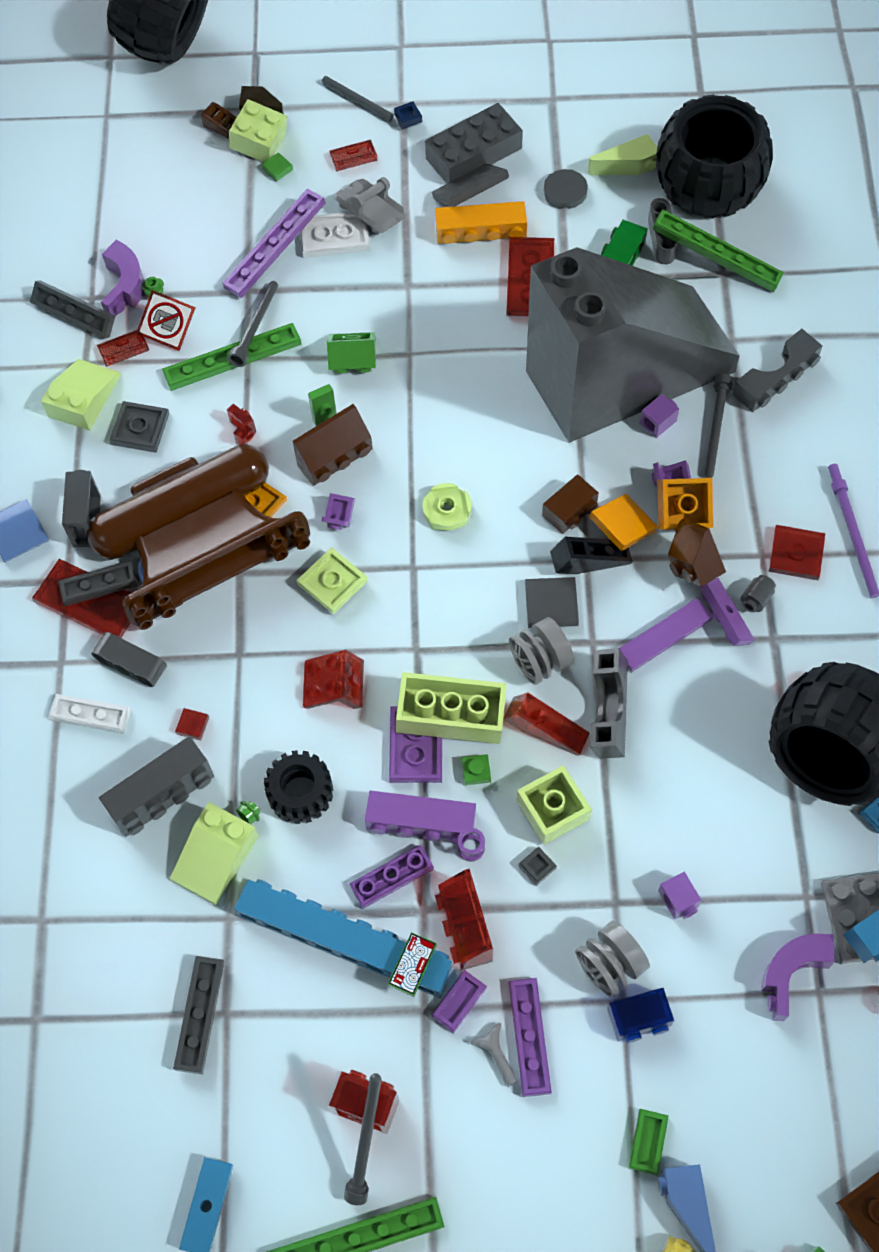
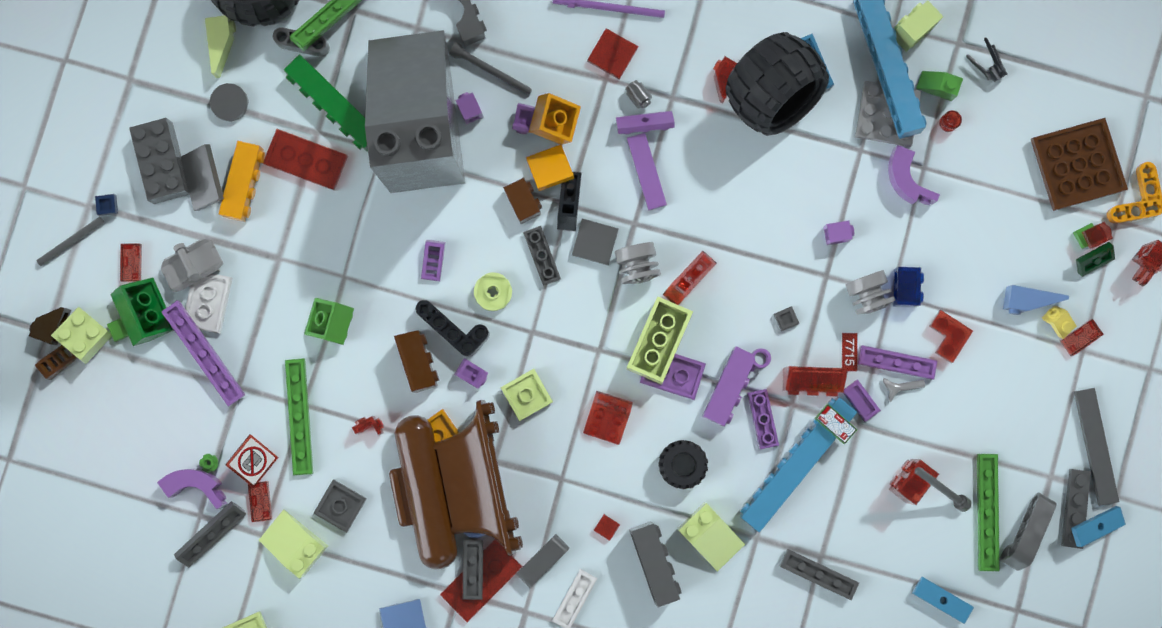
camera: 75 degrees left, 20 degrees up
dark grey window [62,469,101,548] -> none
dark grey piece [228,281,278,367] -> none
bright green plate [236,801,261,824] -> none
bright green plate [308,384,337,426] -> none
bright green plate [462,754,491,786] -> none
yellowish green brick [516,765,592,845] -> none
dark grey arch [590,648,628,759] -> none
bright green tile [628,1109,669,1176] -> none
reddish brown slope [668,519,726,587] -> none
none -> green slope [110,277,174,346]
none -> black beam [415,300,490,357]
none -> medium lavender slope [421,240,446,281]
none -> dark grey tile [523,226,561,286]
none -> clear red sticker [842,333,857,371]
none -> clear red plate [929,310,973,363]

